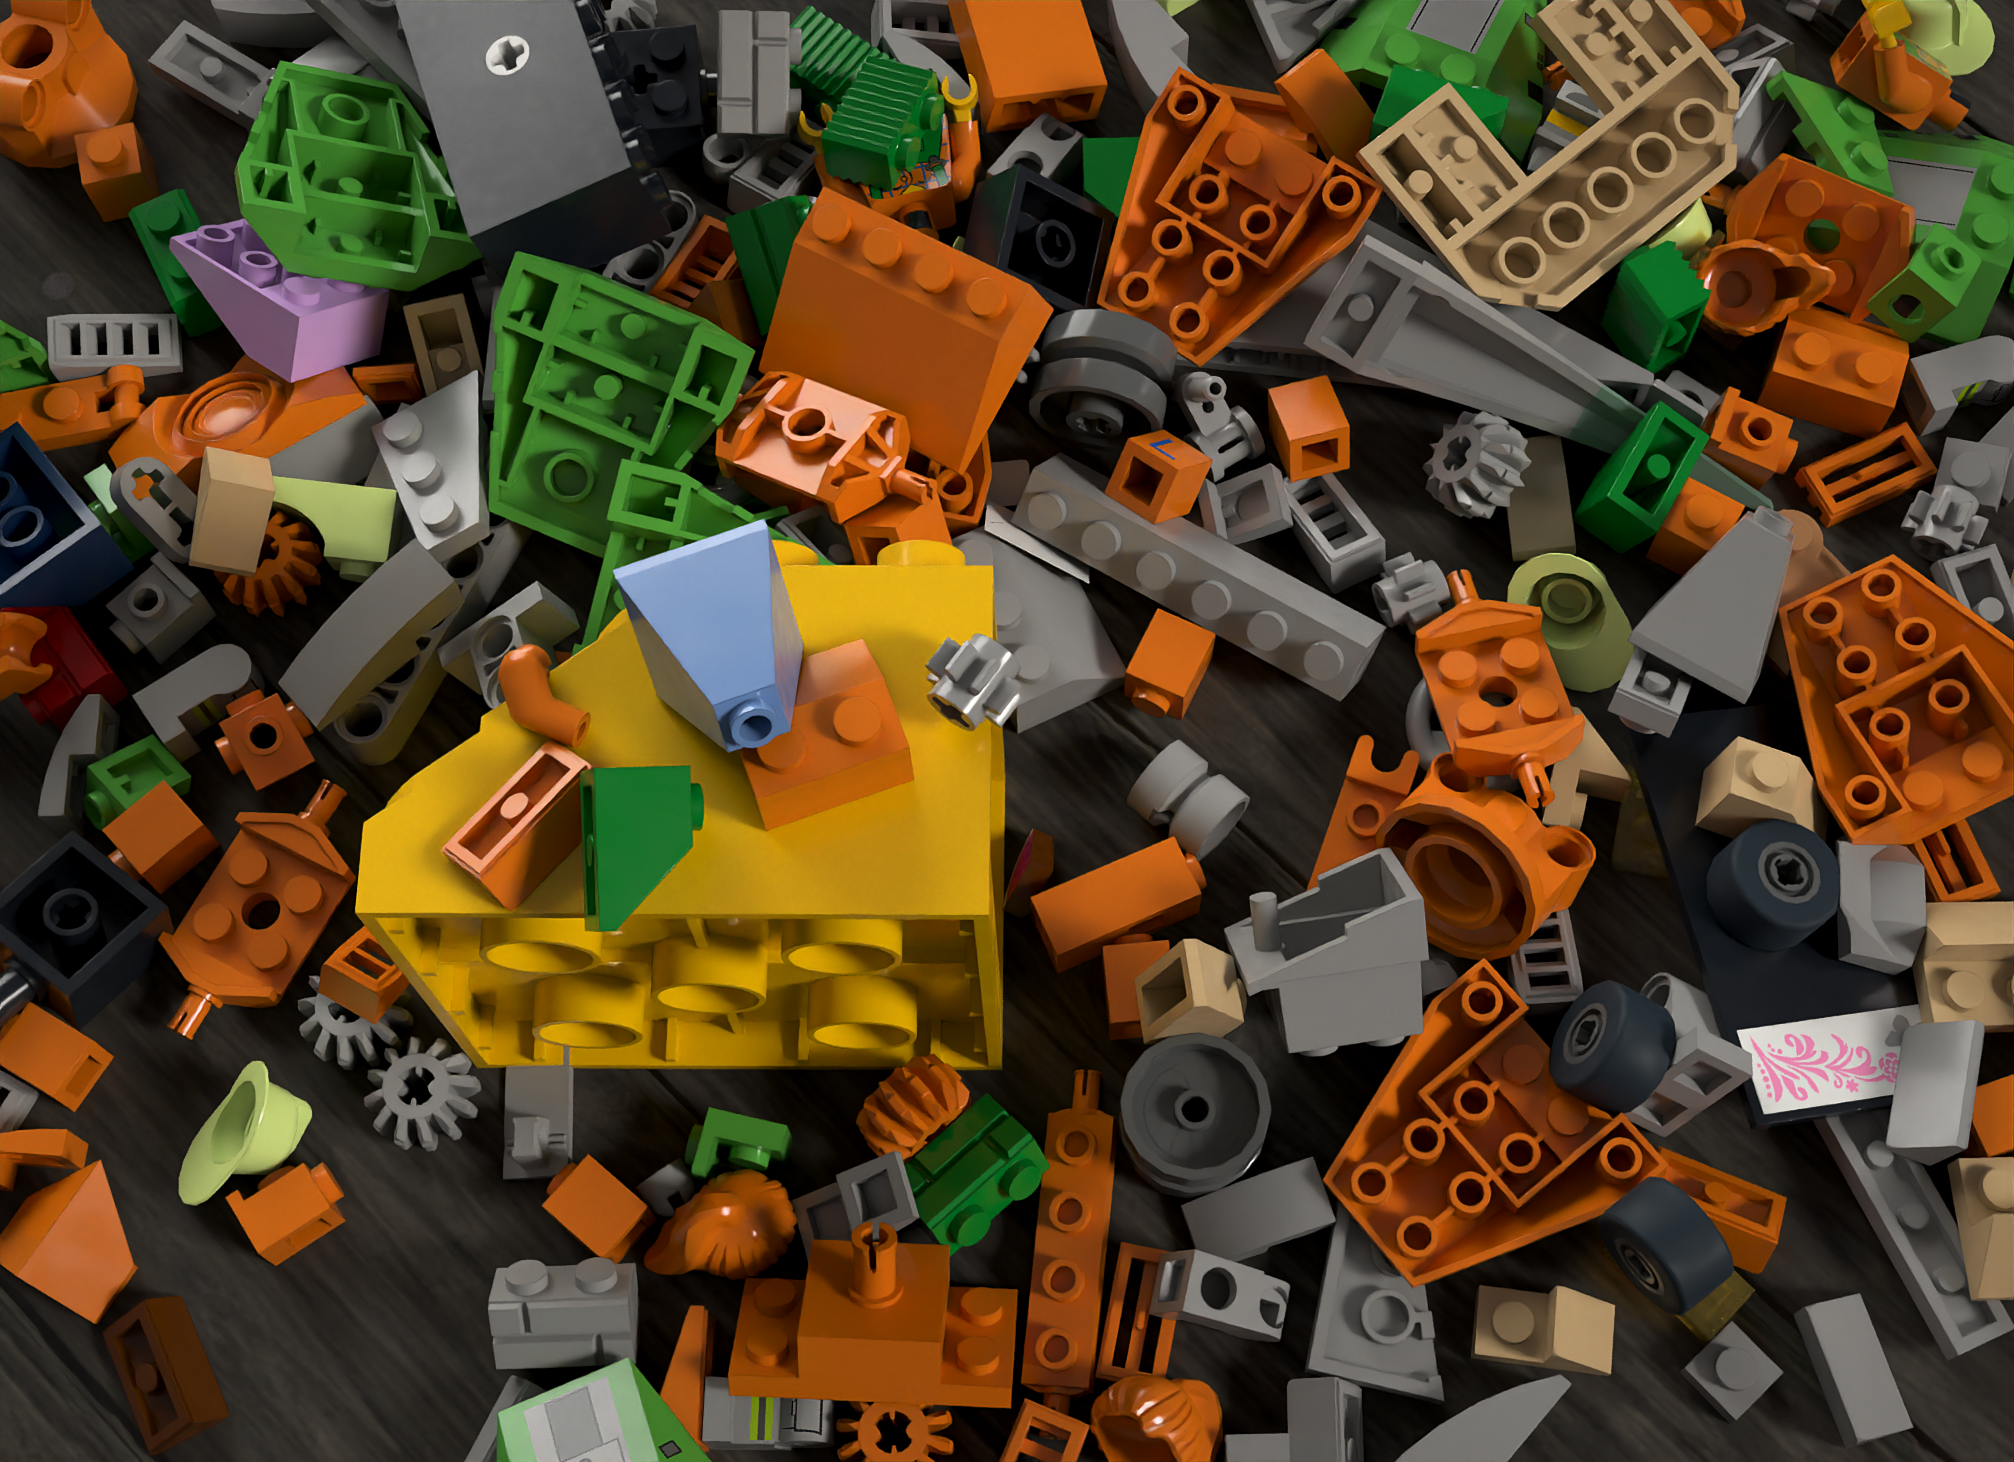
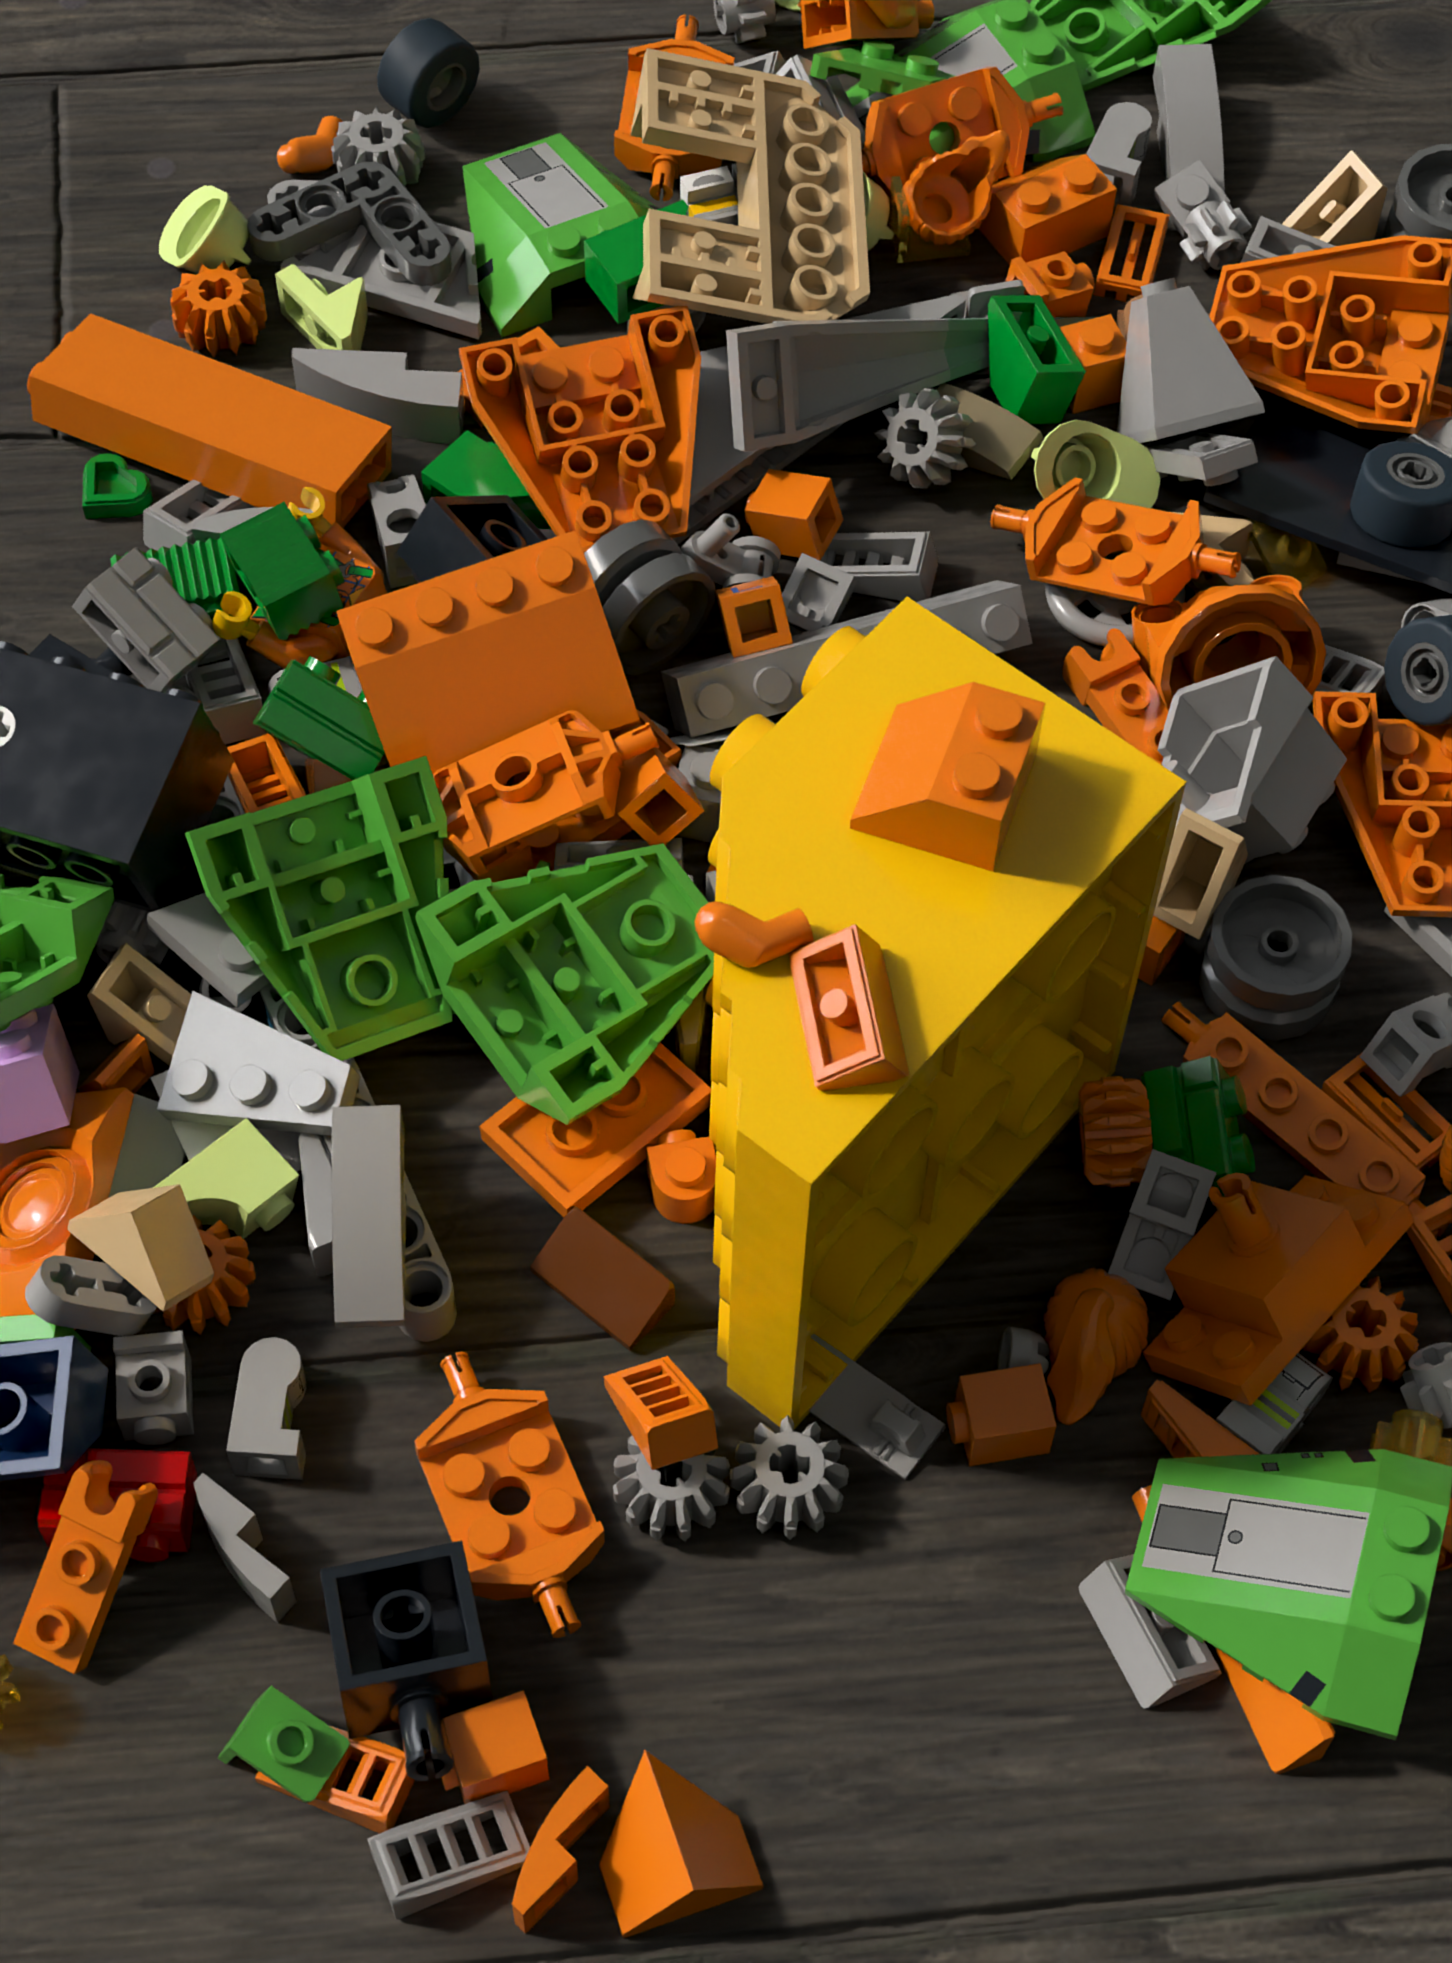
camera: 55 degrees left, 10 degrees down
bright green bracket [82,734,191,830] -> none
orange brick [102,780,221,894] -> none
reddish brown slope [102,1295,229,1456] -> none
yellowish green piece [179,1061,312,1206] -> none
orange brick [214,689,316,792] -> none
orange brick [225,1162,346,1266] -> none
light grey tile [437,581,580,710] -> none
light grey brick [488,1257,642,1369] -> none
green slope [580,765,704,932] -> none
medium blue slope [613,519,804,753] -> none
bright green bracket [685,1107,793,1186] -> none
light grey gear [925,634,1022,731] -> none
light grey slope [1180,1157,1336,1262] -> none
orange slope [1274,49,1374,174] -> none
light grey gear [1372,552,1450,636] -> none
green brick [1600,240,1711,374] -> none
tan slope [1695,736,1830,842] -> none
bright green bracket [1866,223,1981,343] -> none

